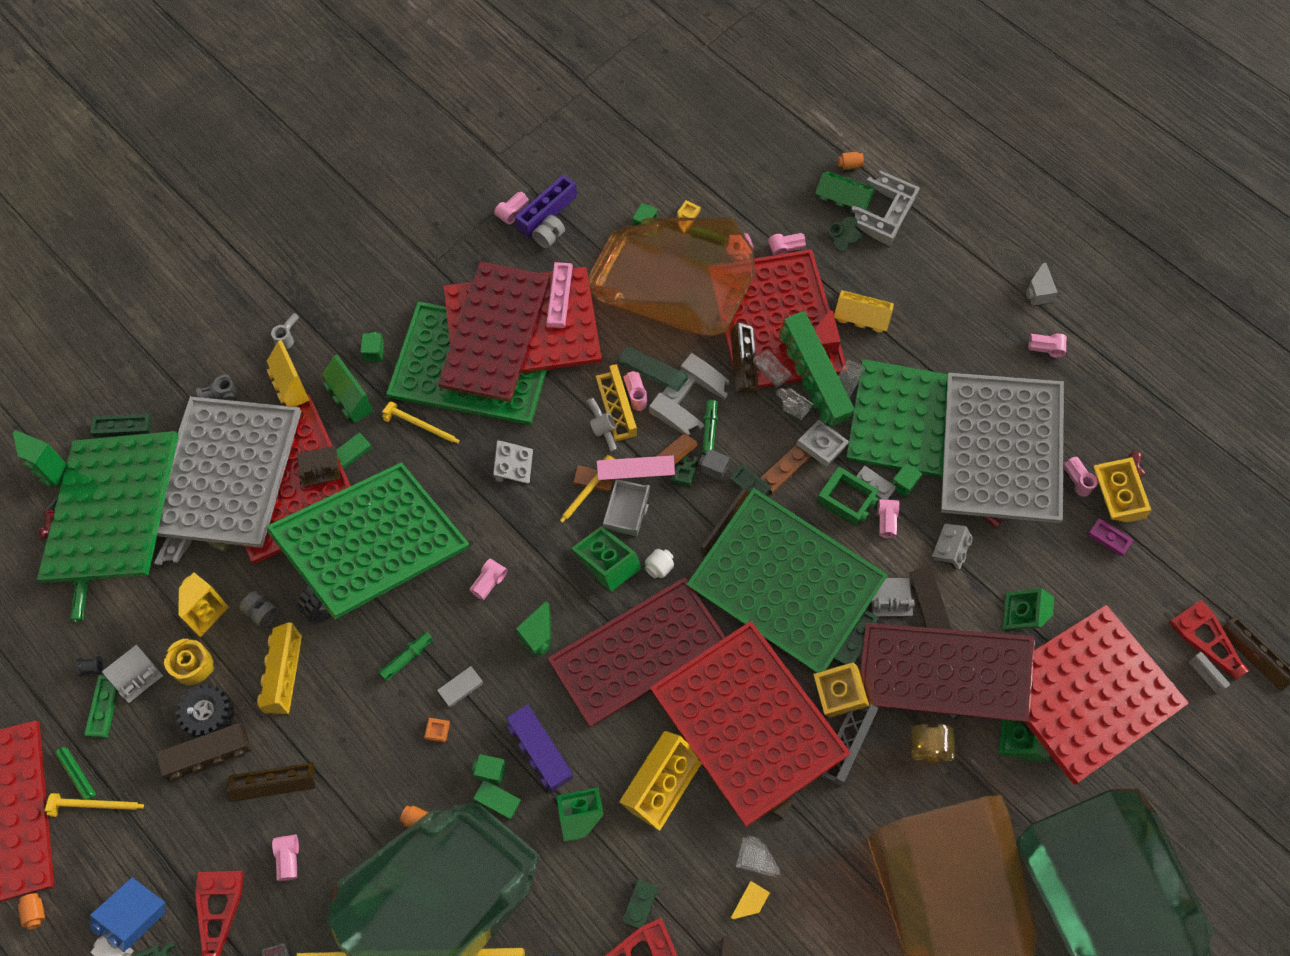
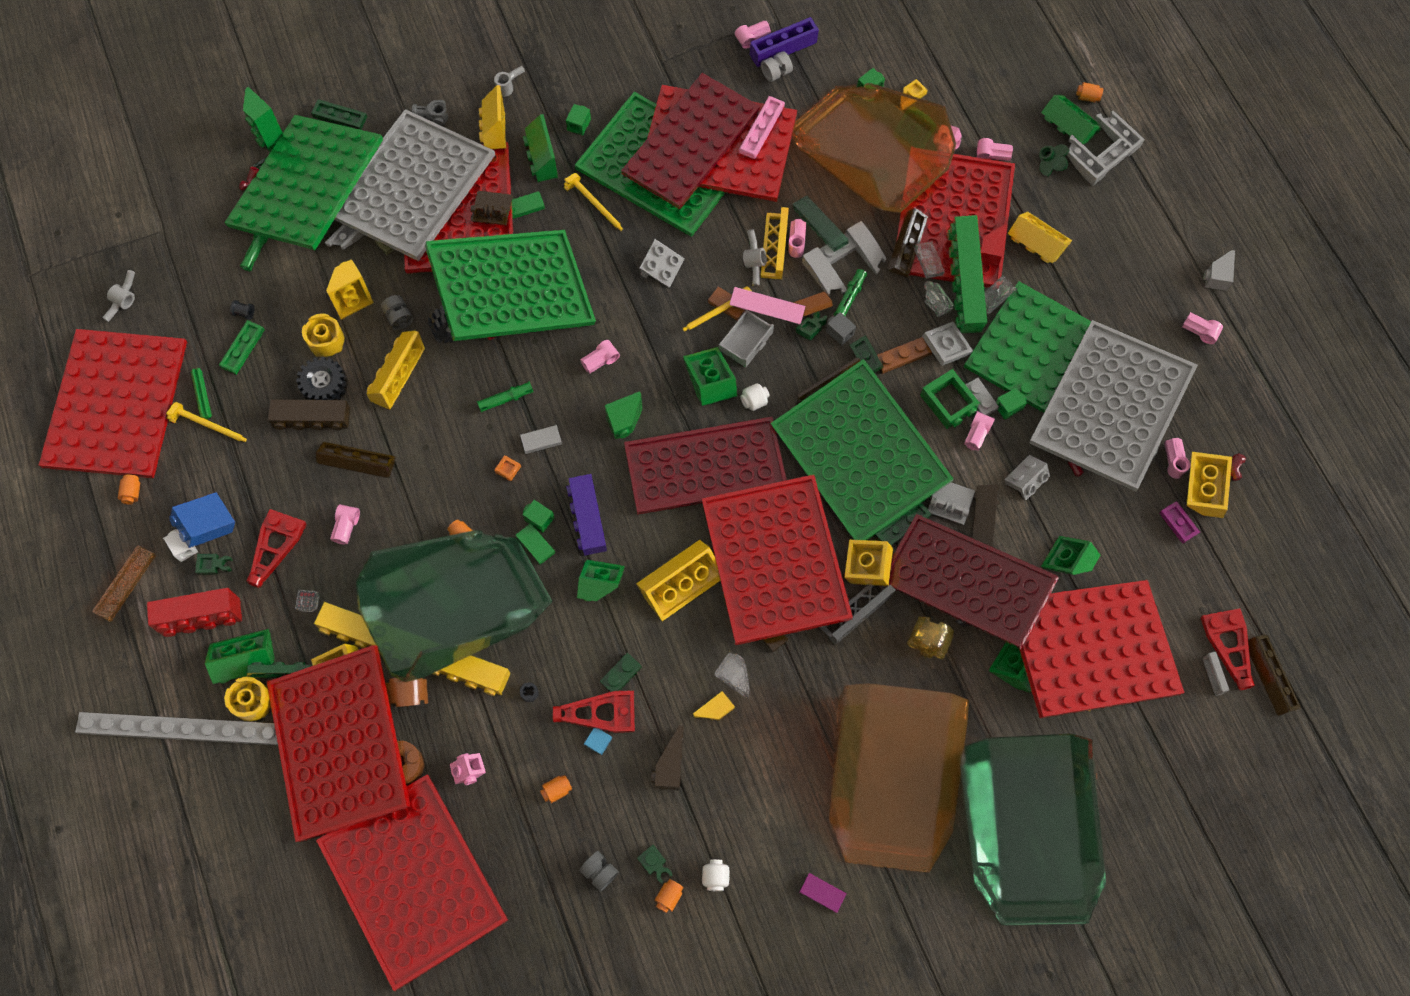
camera: 20 degrees right, 5 degrees up
light grey hinge [102,645,163,703] -> none

